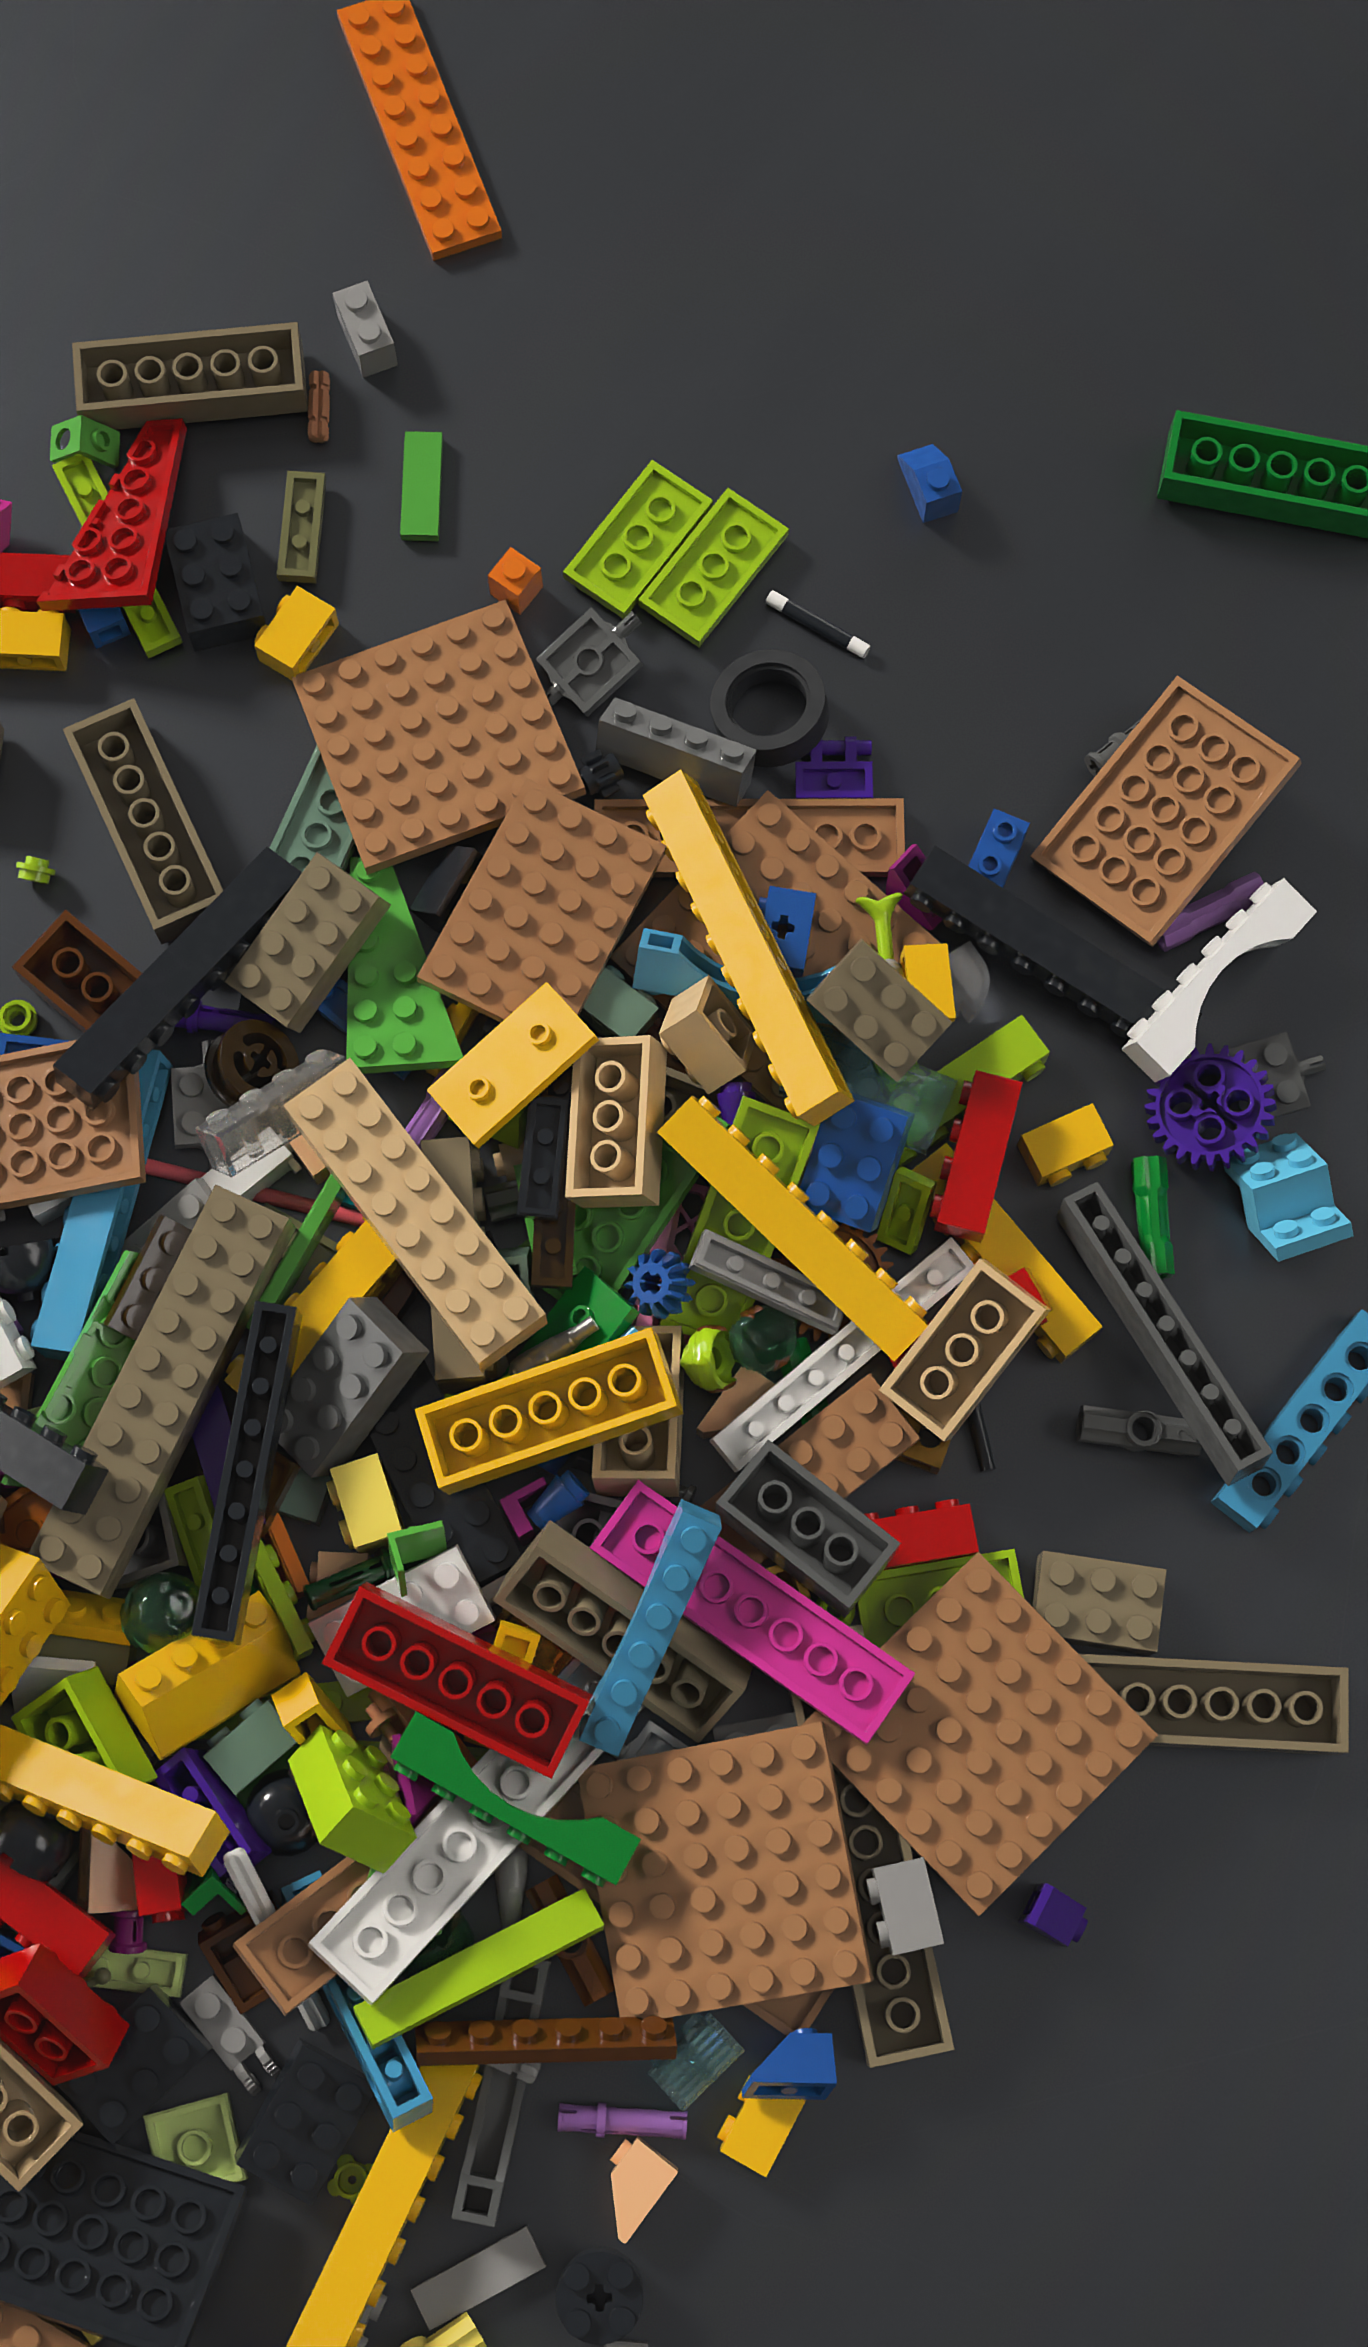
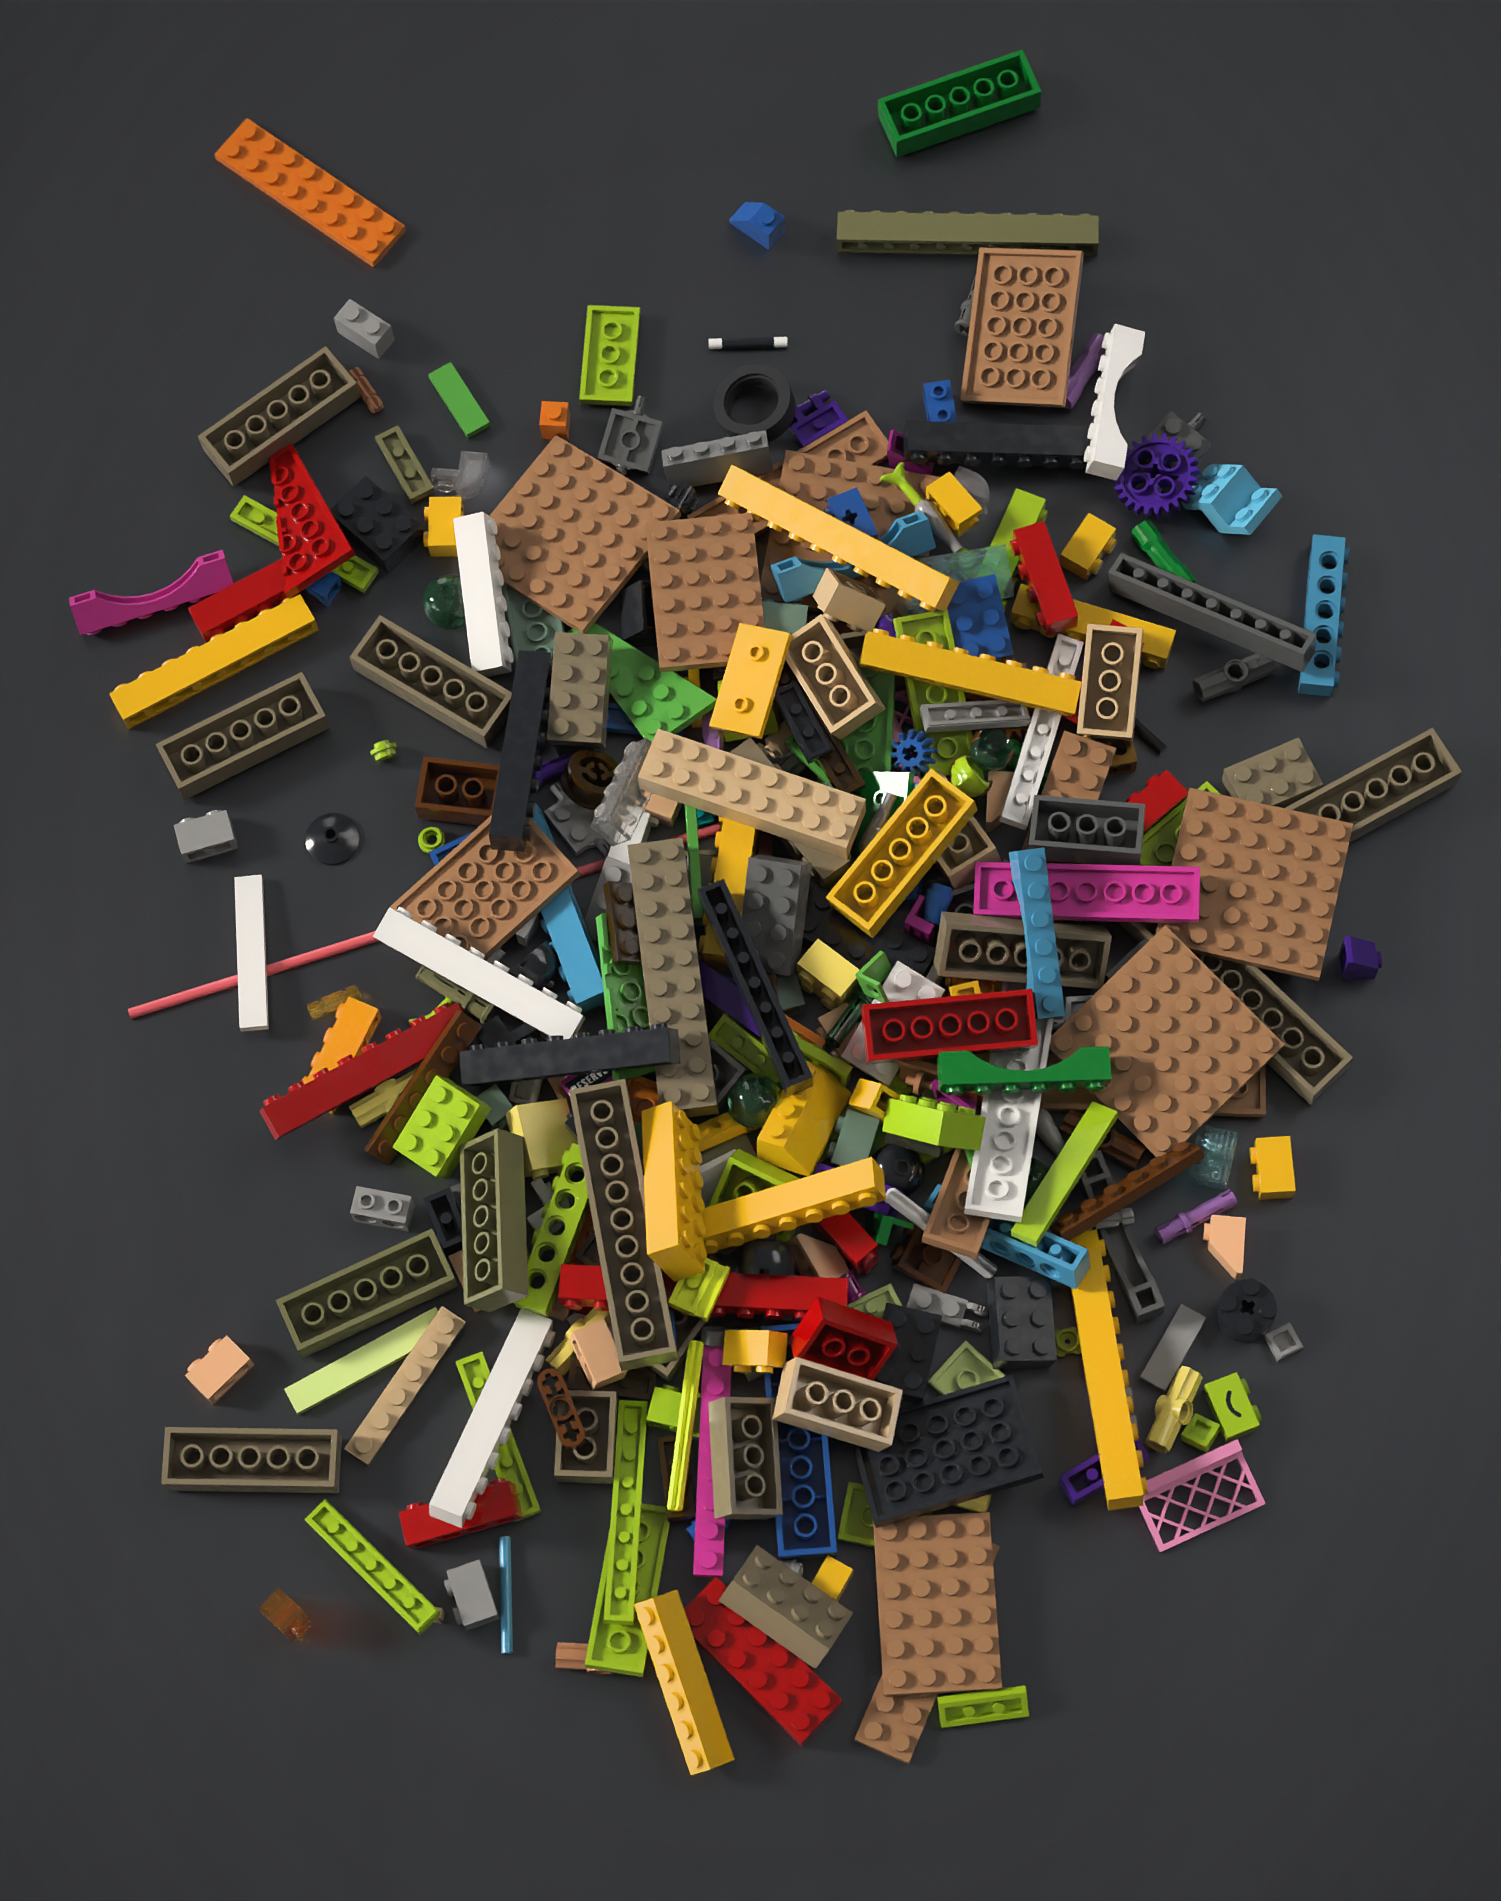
camera: 25 degrees left, 5 degrees down
bright green bracket [50,415,120,468] -> none
lime plate [638,488,789,647] -> none
blue slope [742,2028,837,2100] -> none
dark tan brick [807,938,953,1083] -> none
light grey brick [866,1857,944,1955] -> none
lime plate [876,1166,937,1255] -> none
none -> clear green cylinder [423,575,466,630]
none -> clear brick [431,451,490,501]
none -> white brick [453,512,513,677]
none -> olive brick [837,210,1099,256]

